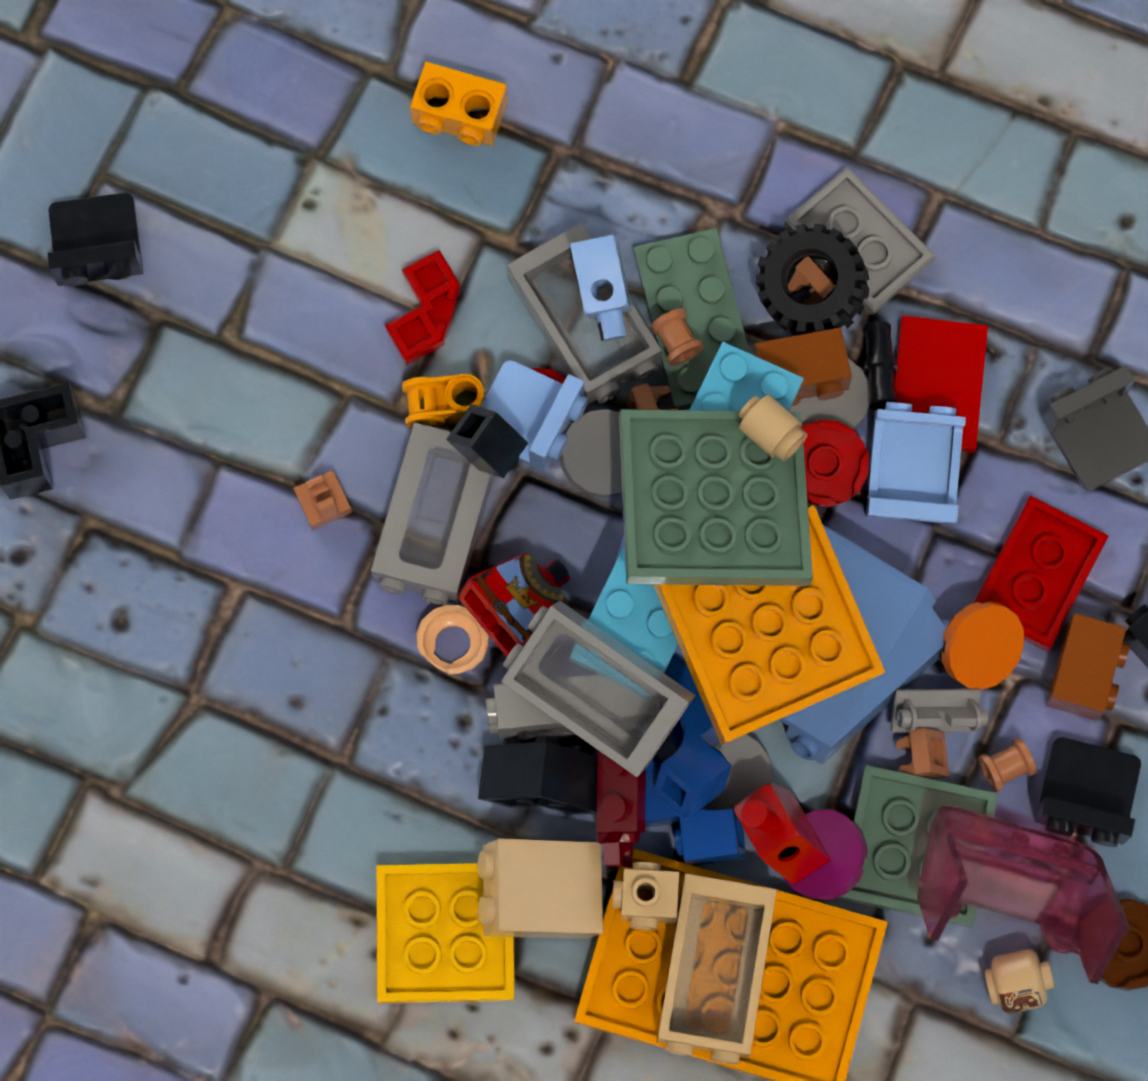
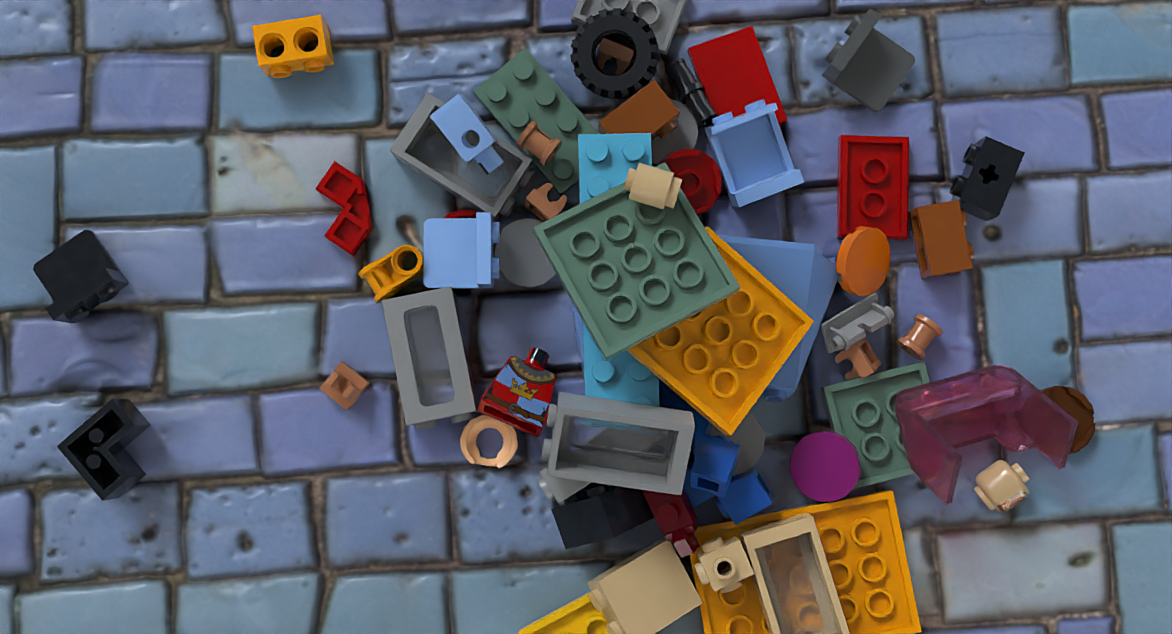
camera: 30 degrees left, 10 degrees up
black brick [446,404,528,479] -> none
red torso [734,782,831,885] -> none
black bracket [1035,737,1141,847] -> none

